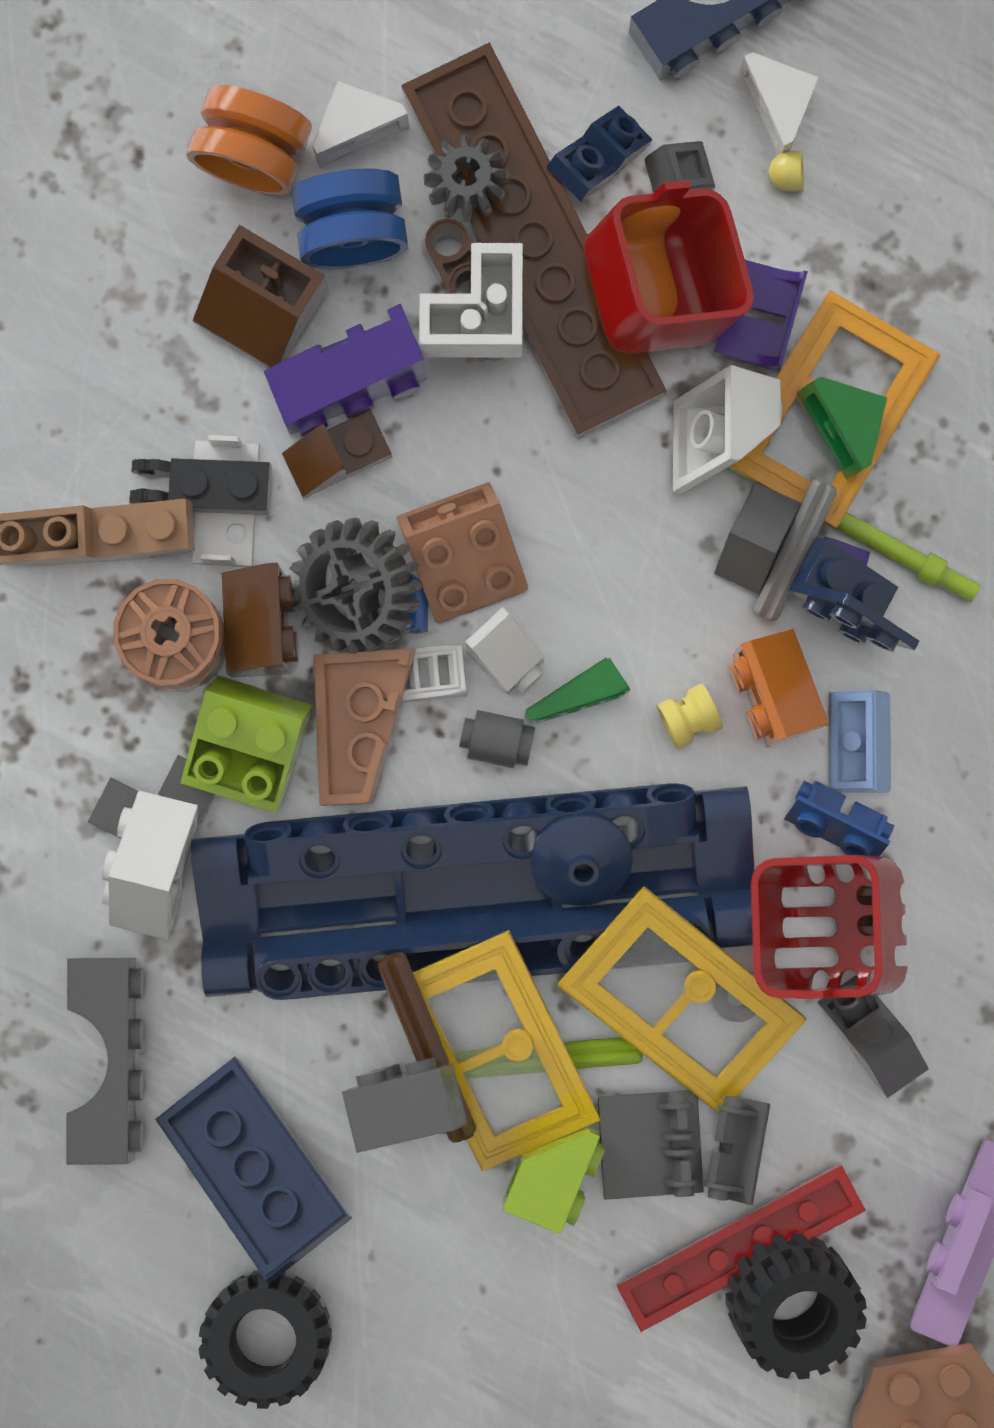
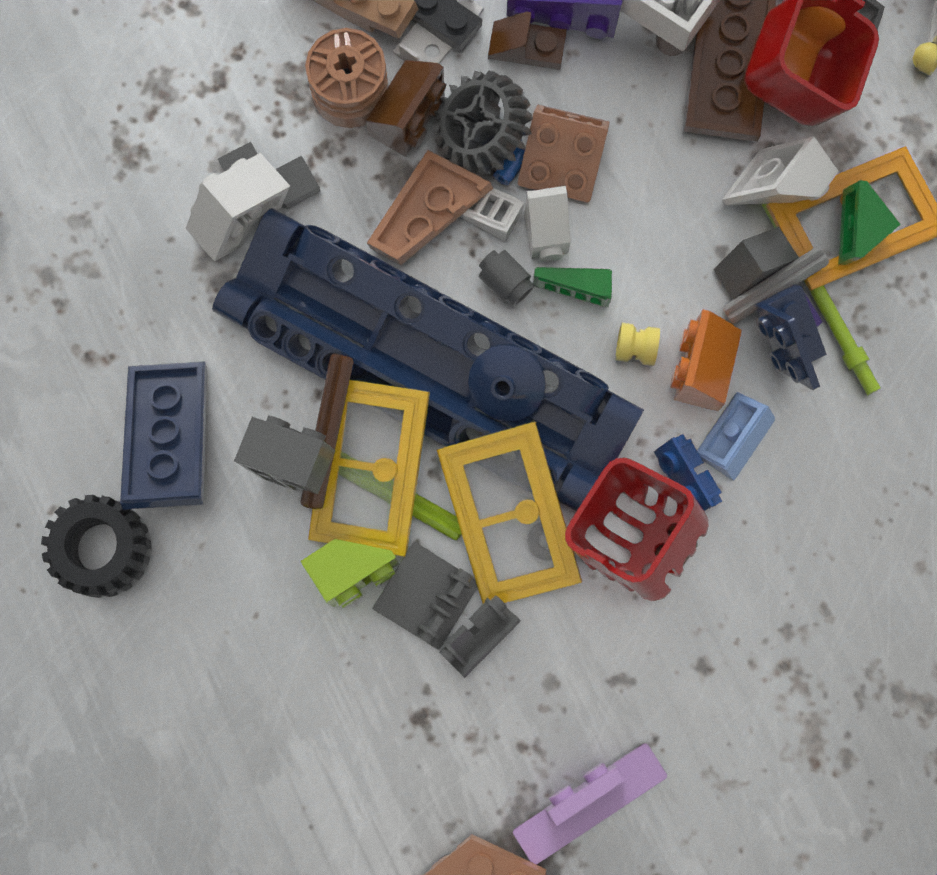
camera: 30 degrees right, 5 degrees down
dark grey arch [66,958,144,1165] -> none
lime slope [180,676,313,813] -> none
red plate [616,1163,866,1332] -> none
dark purple piece [713,260,808,372] -> none
black tyre [725,1233,867,1380] -> none
dark grey slope [818,975,929,1098] -> none

